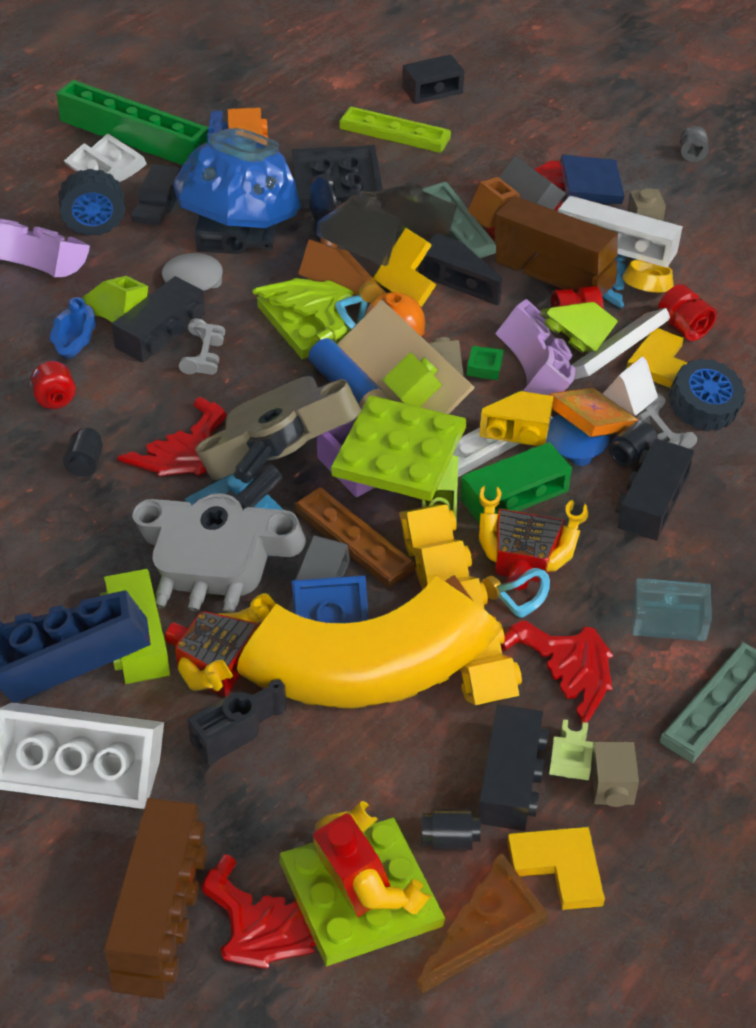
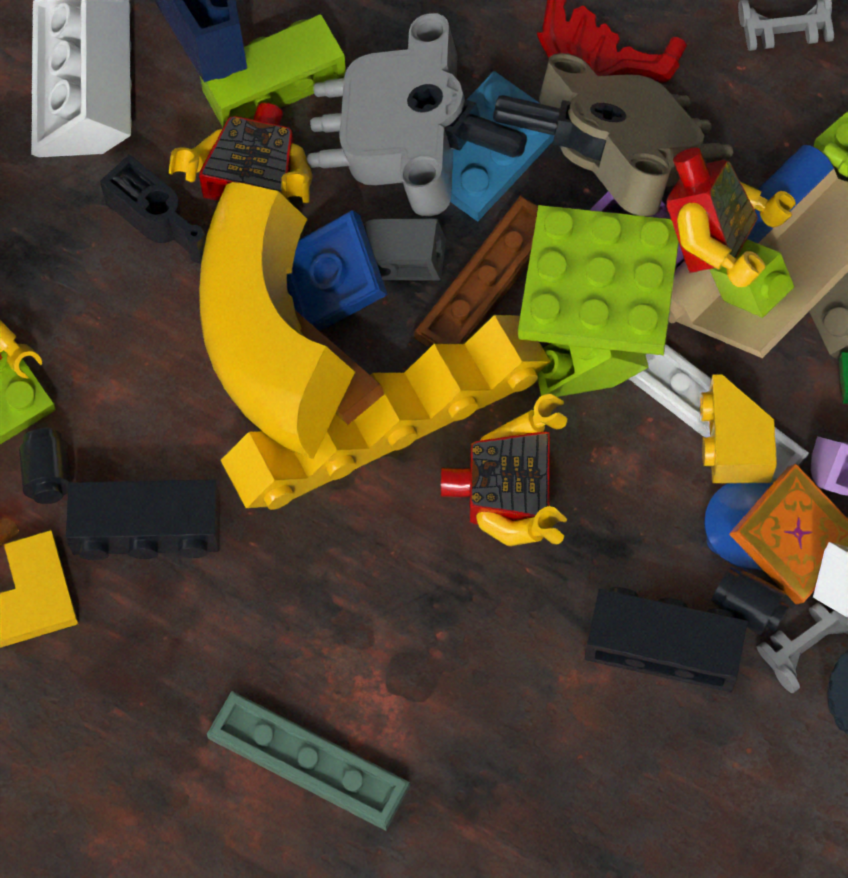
camera: 80 degrees right, 20 degrees up
green brick [460,442,572,524] -> none
medium azure piece [481,568,550,618] -> none
red animal [500,620,613,725] -> none
yellowish green plate [549,719,593,780] -> none
dark tan brick [591,742,639,807] -> none
clear light blue panel [632,578,712,641] -> none
none -> torso [667,147,796,287]

